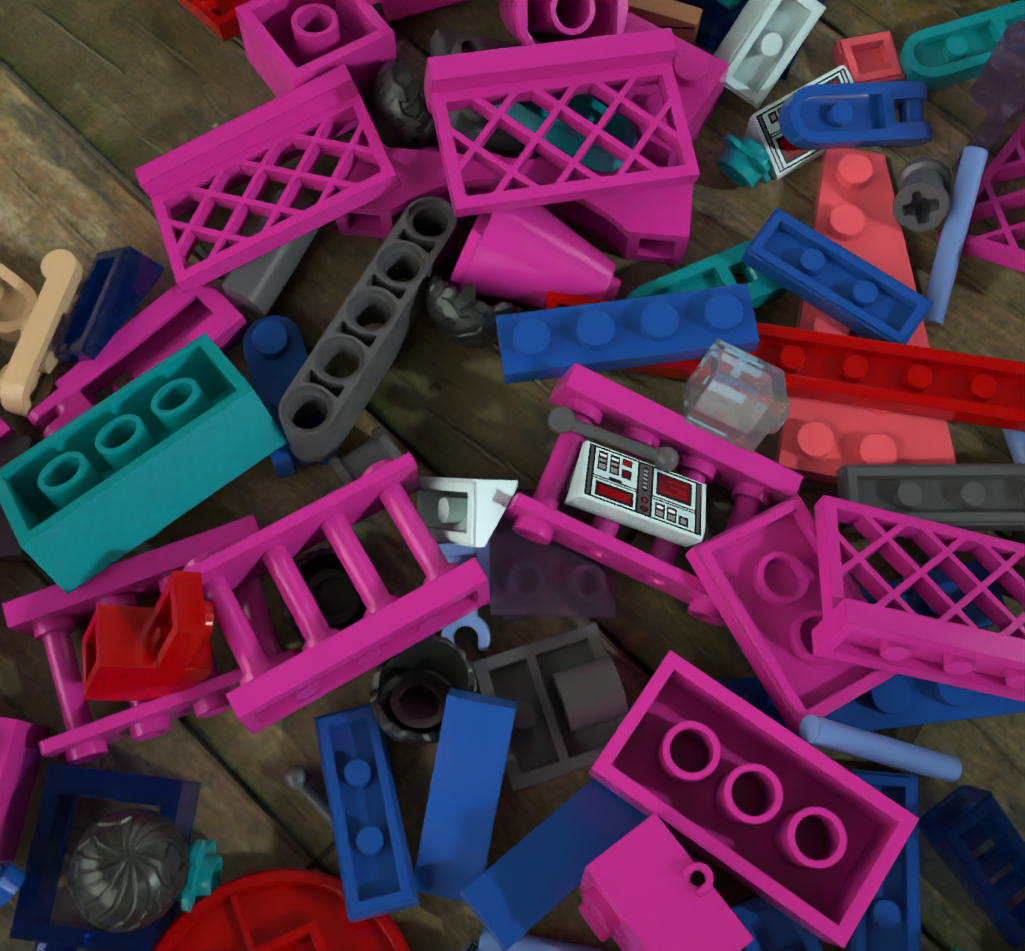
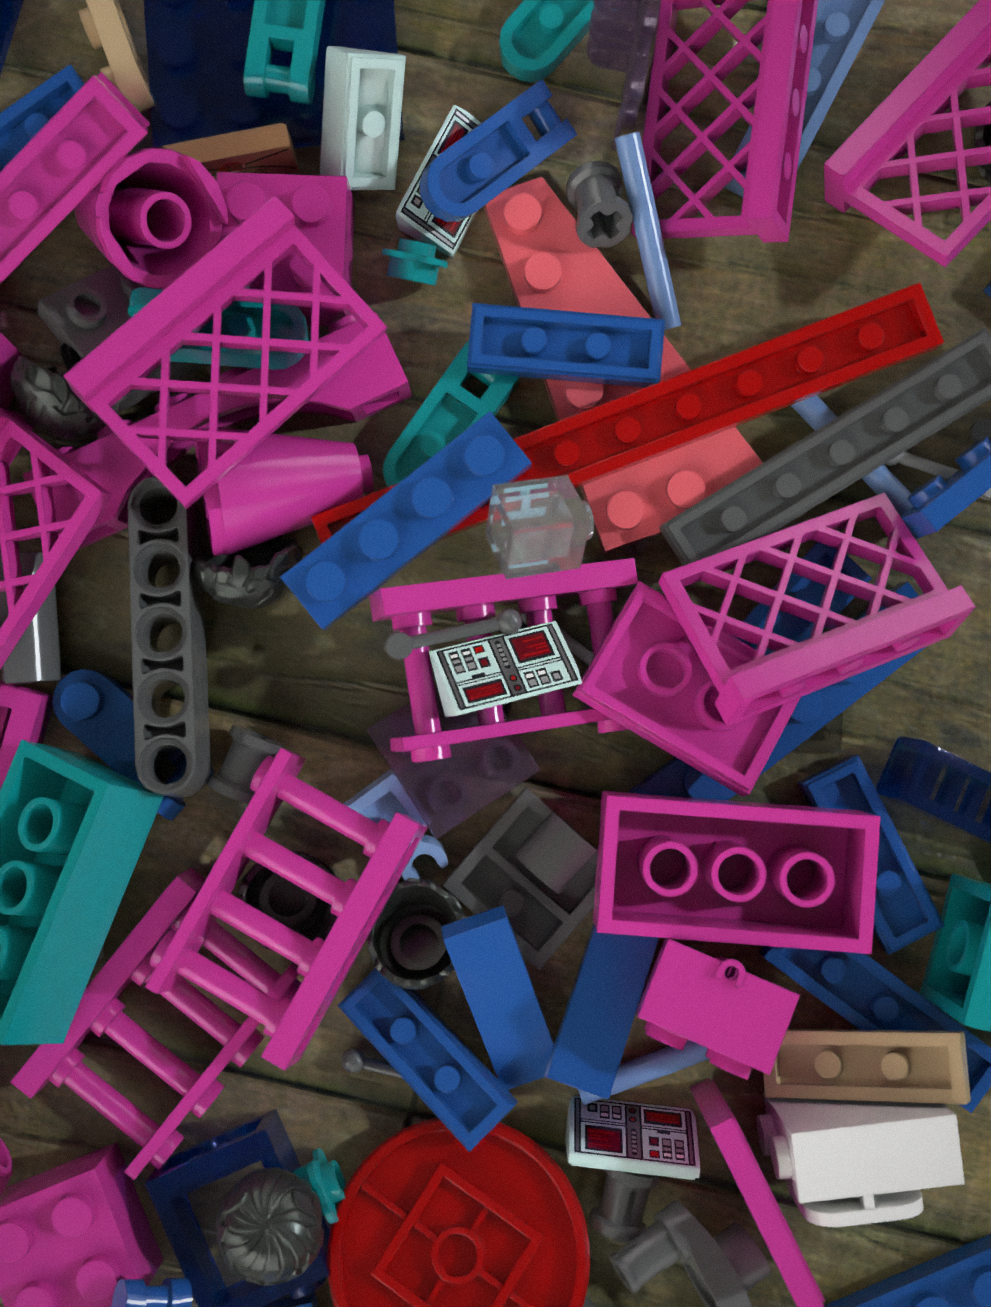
camera: 35 degrees left, 15 degrees up
red brick [82,570,214,701] -> none
light aqua slope [417,477,518,547] -> none
medium blue bar [799,714,962,783] -> none
coral tile [831,31,906,83] -> none

